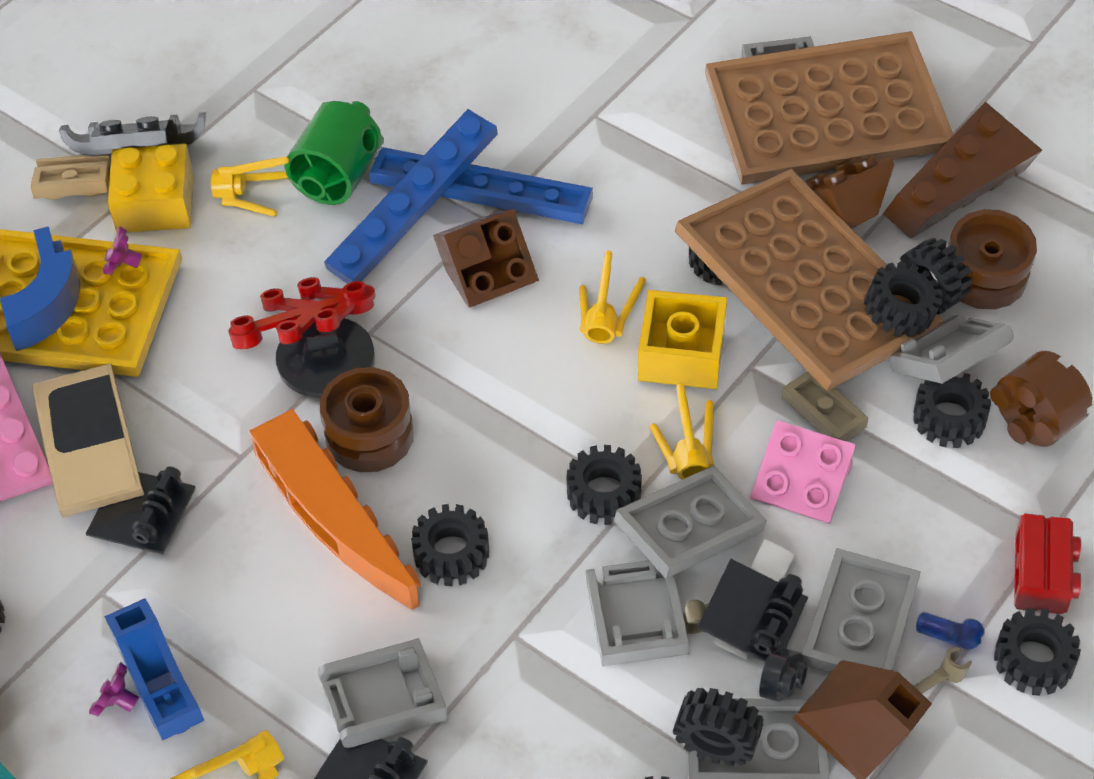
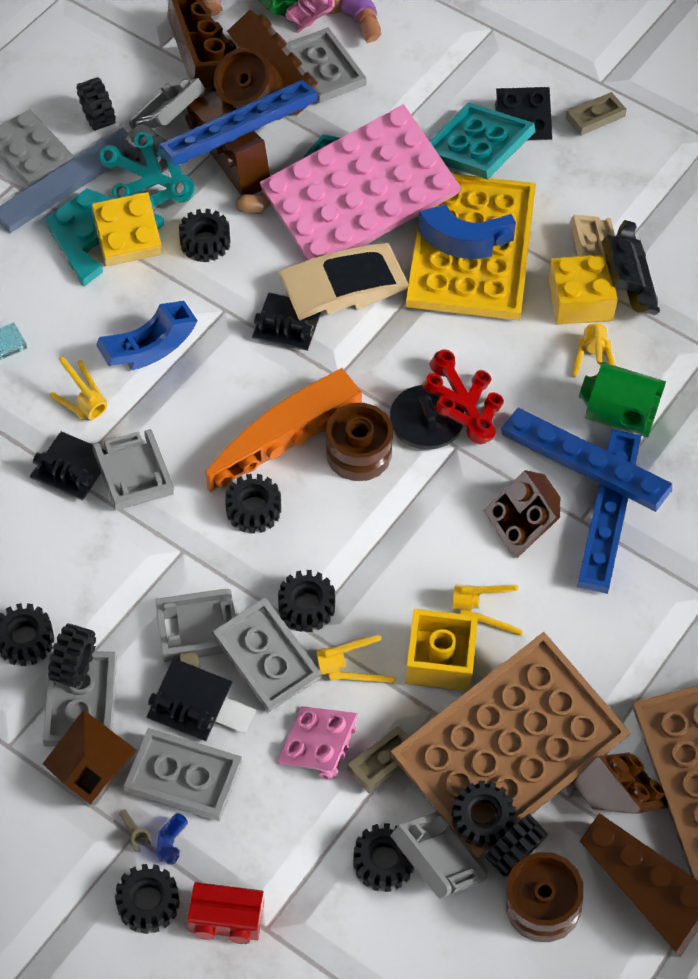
camera: 85 degrees right, 5 degrees up
magenta plant [89,662,139,716] -> none
magenta plant [103,226,142,275] -> none
black plate [759,648,808,702] -> none
reddish brown brick [990,351,1092,447] -> none

